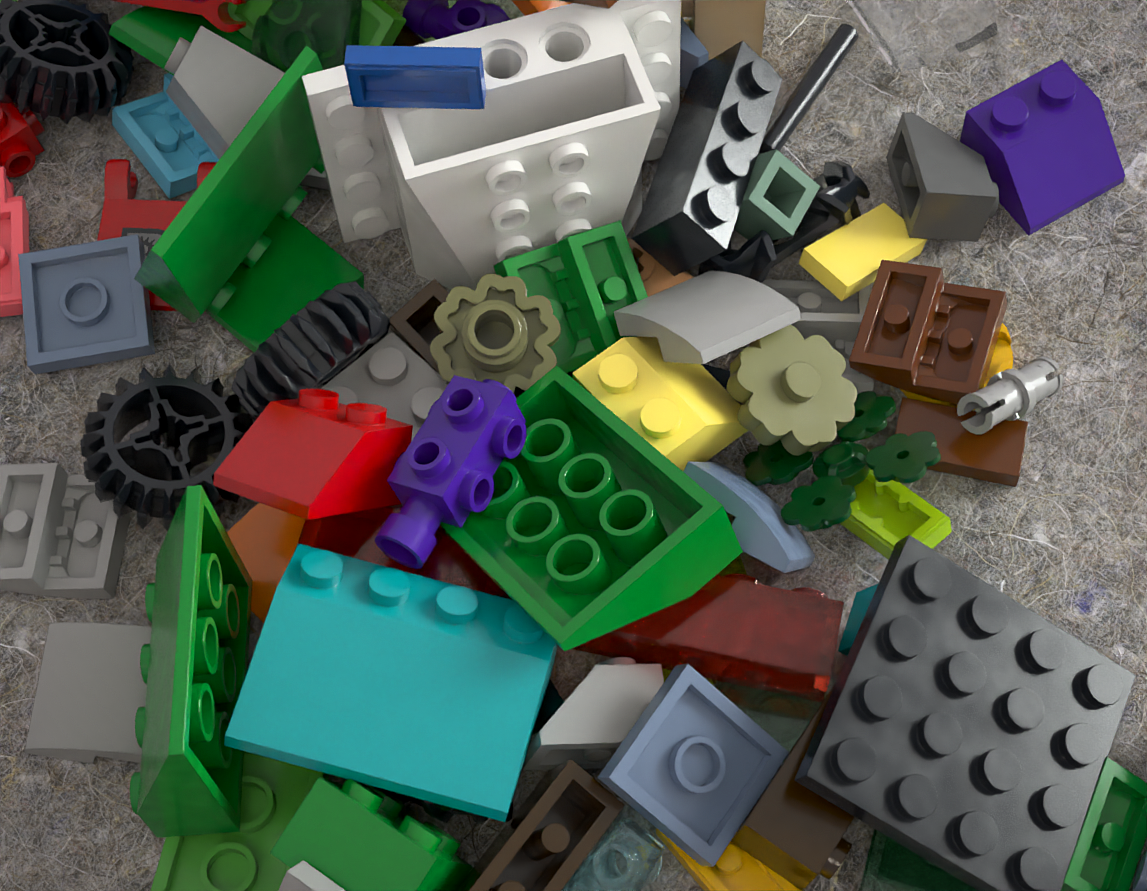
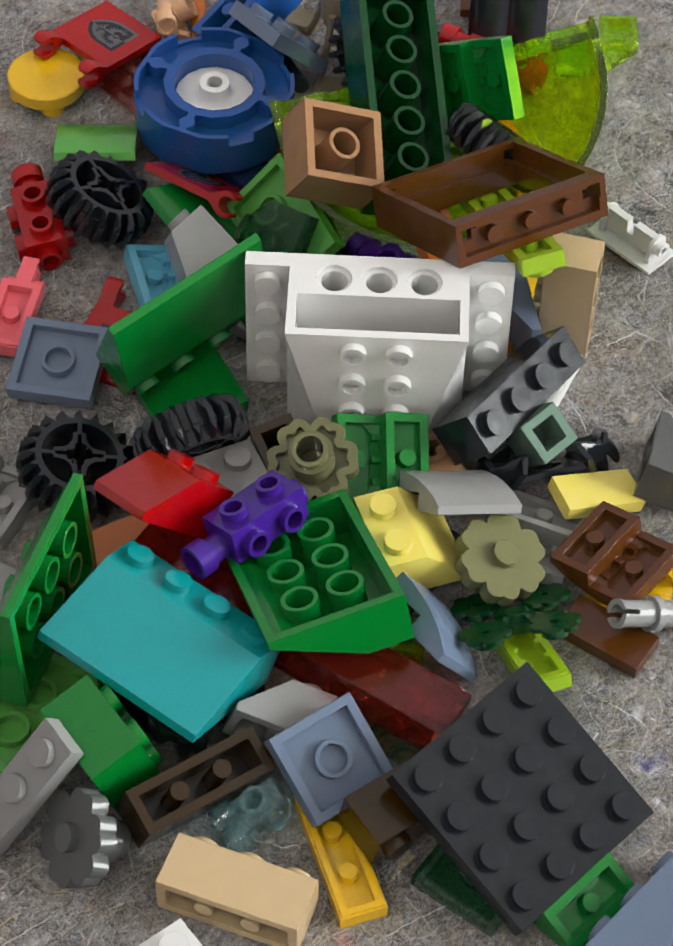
camera: 15 degrees right, 10 degrees down
blue tile [344,45,486,109] -> none
black bar [759,24,859,154] -> none

